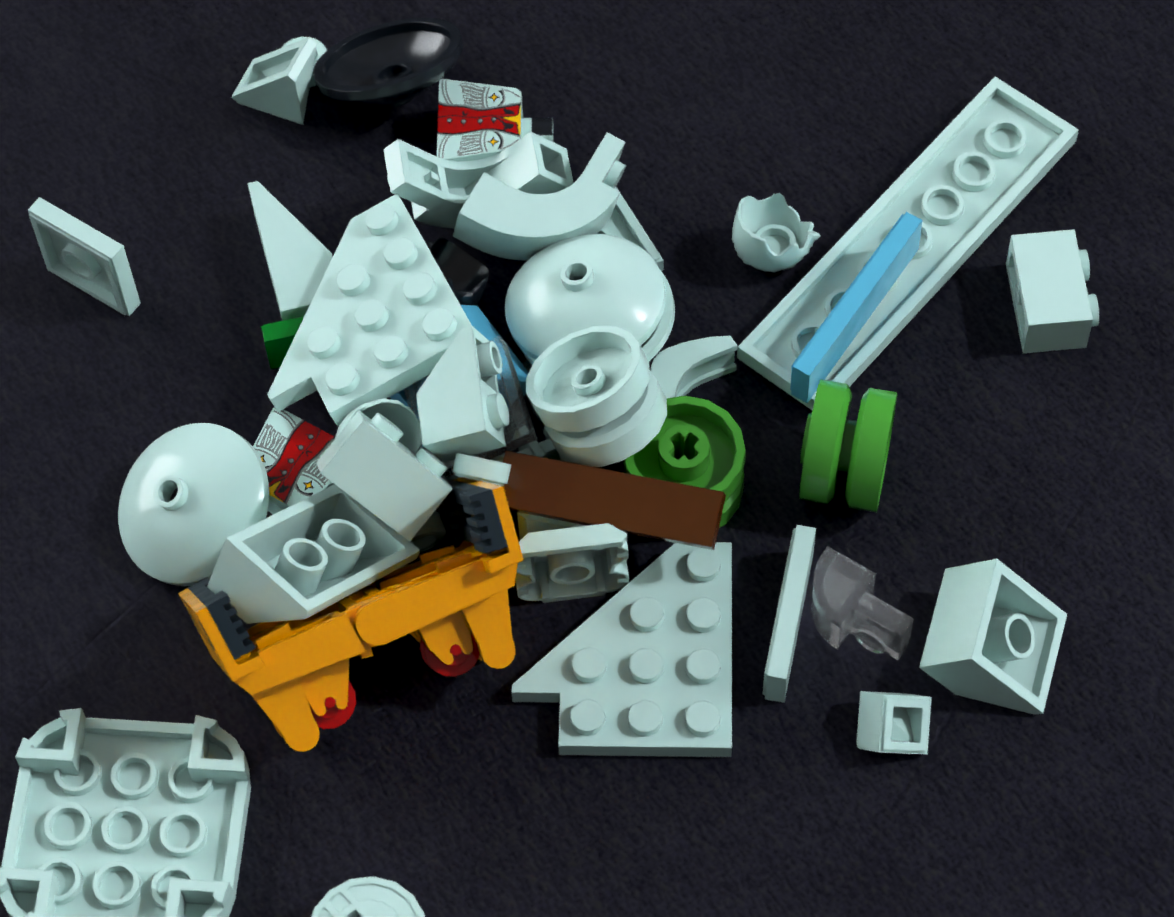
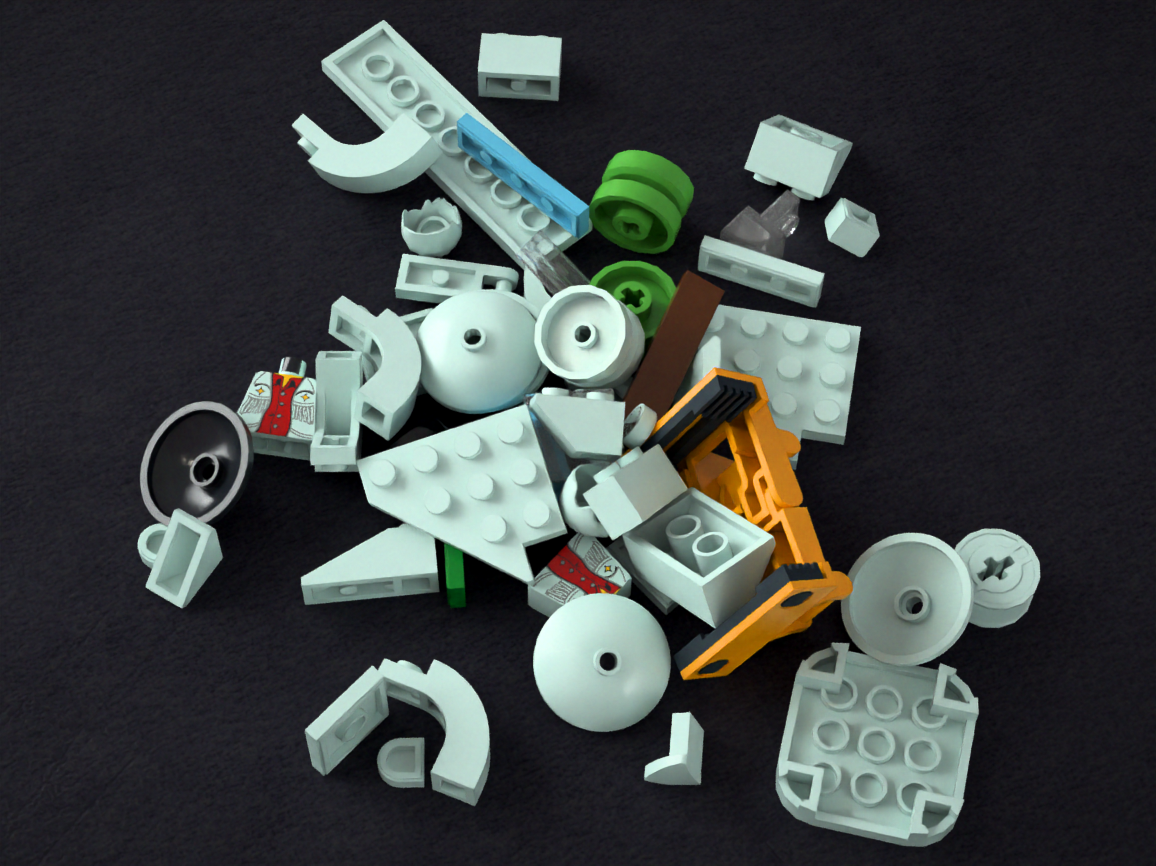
camera: 85 degrees left, 0 degrees up
none -> light aqua arch [292,113,443,193]
none -> light aqua tile [377,738,425,788]
none -> light aqua arch [378,658,490,806]
none -> light aqua plate [395,254,519,304]
none -> clear tile [515,230,591,295]
none -> light aqua tile [644,712,704,785]
none -> light aqua dish [841,533,974,666]

